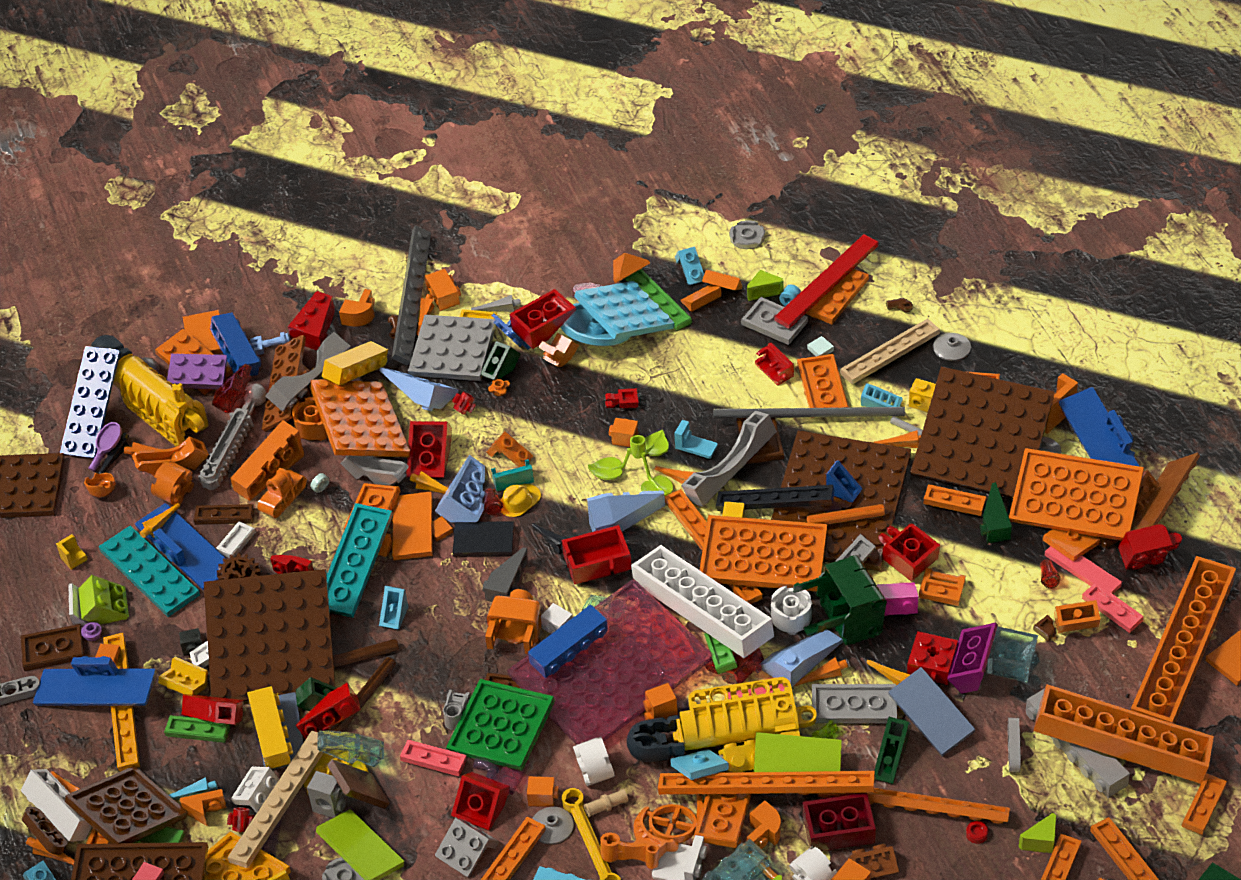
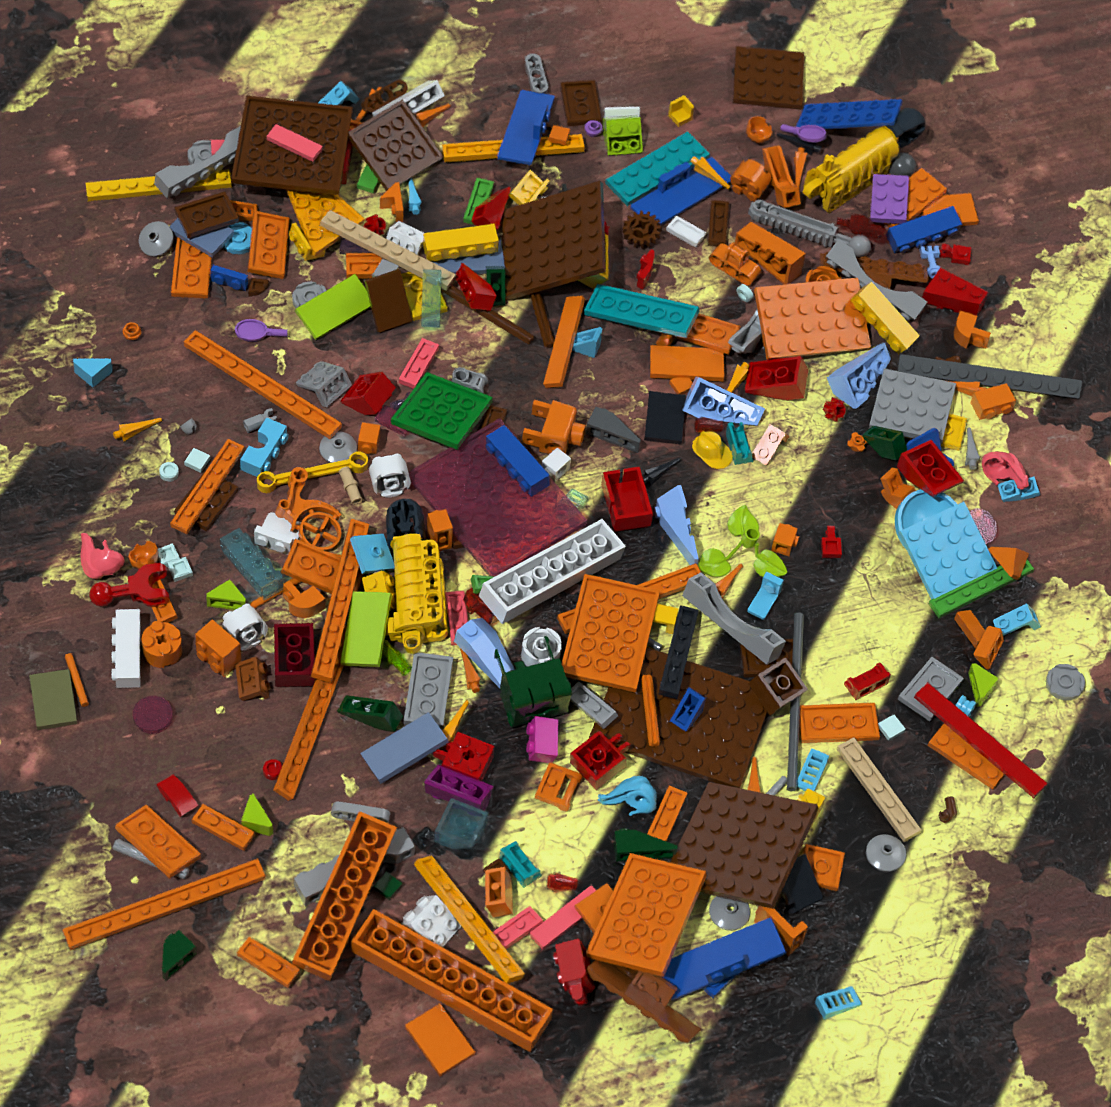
camera: 85 degrees right, 10 degrees up
none -> orange plate [346,253,382,279]
none -> white bracket [401,895,461,947]
none -> light orange plate [414,855,525,984]
none -> teal hinge [499,841,542,888]
none -> orange tile [543,296,585,388]
none -> medium azure piece [598,776,657,816]
none -> reddish brown slope [748,657,808,716]
none -> medium azure slope [815,986,861,1020]
none -> red plate [939,244,971,266]
none -> coral piece [981,451,1029,490]
none -> medium azure slope [998,477,1040,502]

